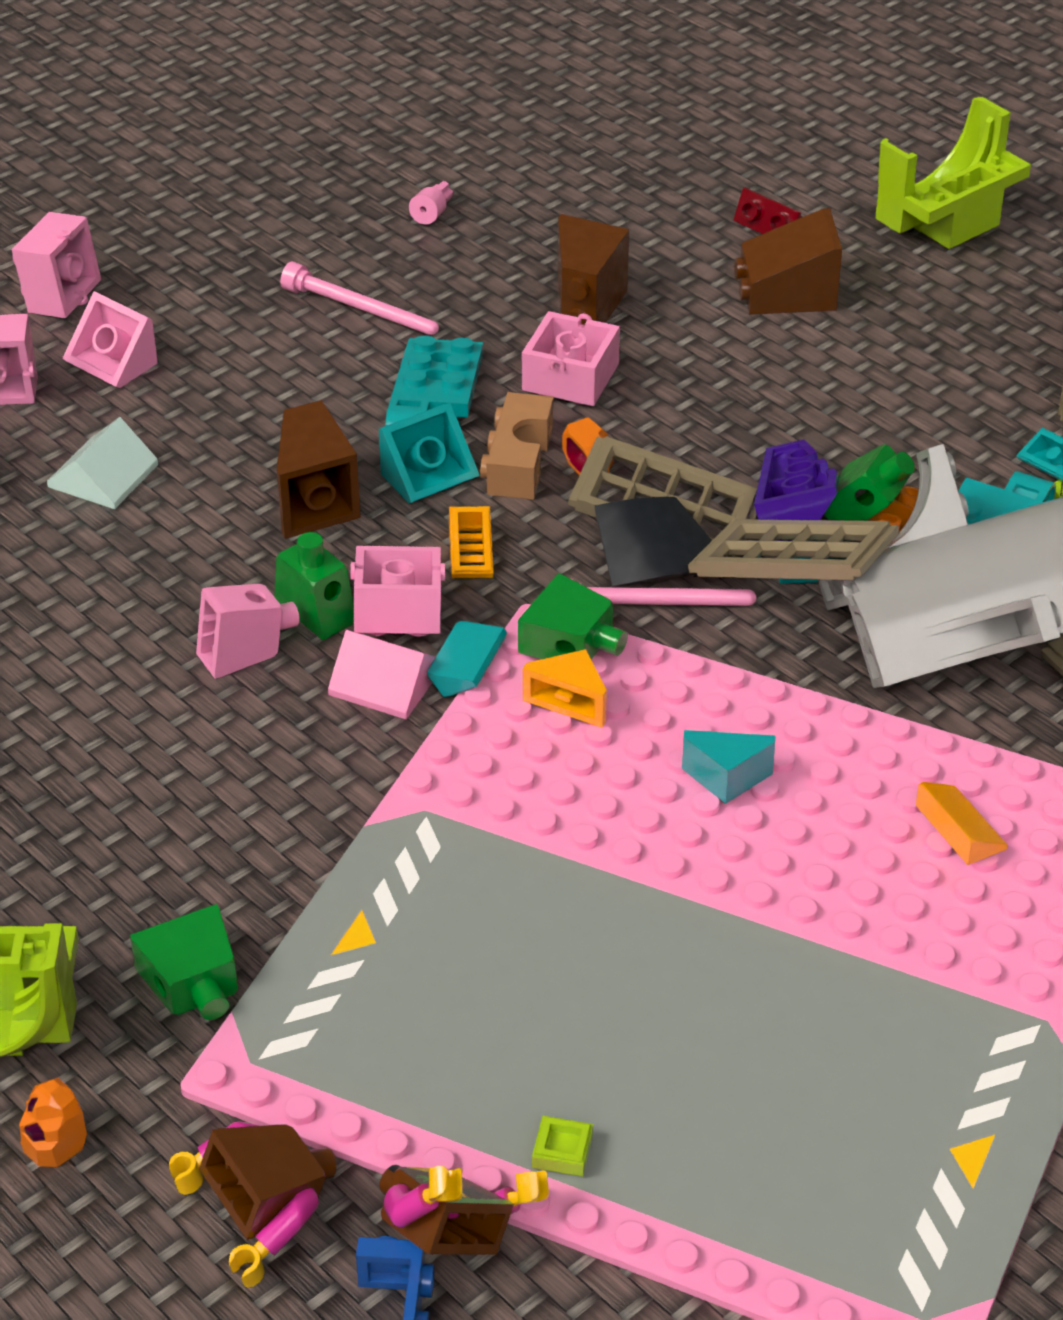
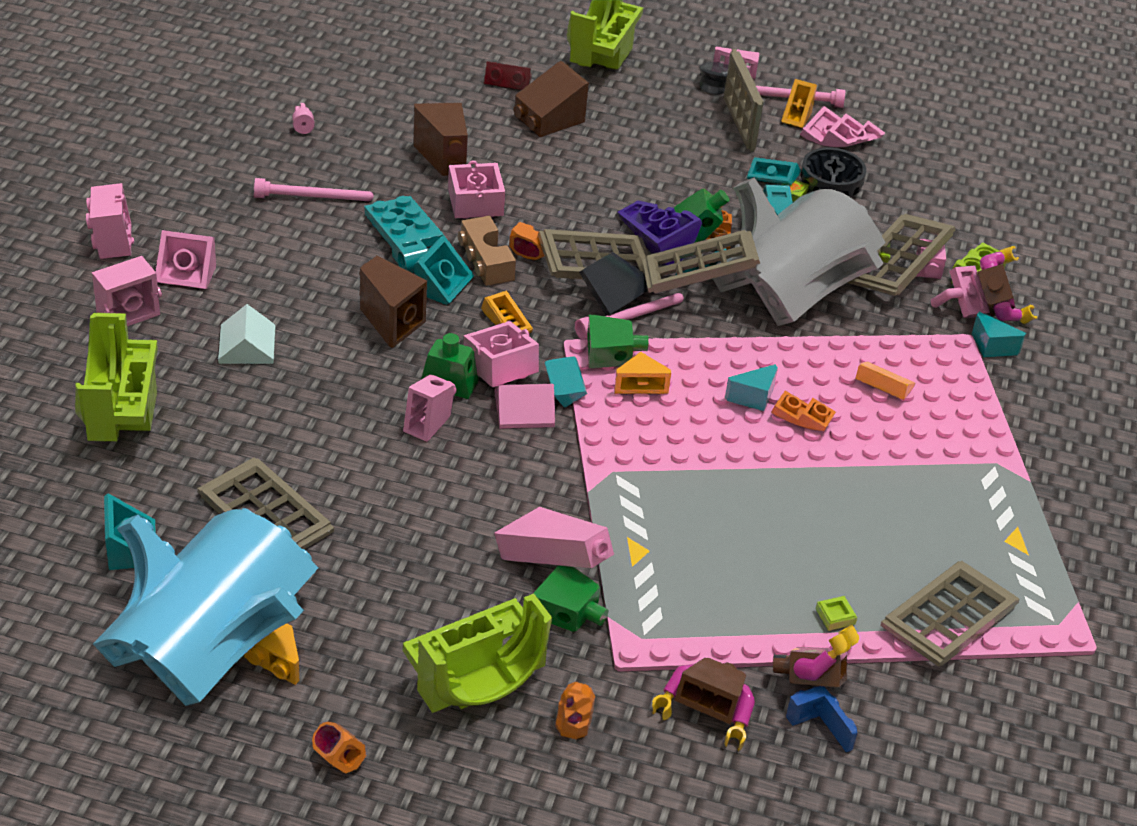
camera: 35 degrees left, 0 degrees up
none -> bright pink slope [494,507,614,568]
none -> orange slope [771,390,836,431]
none -> dark tan piece [880,561,1020,667]

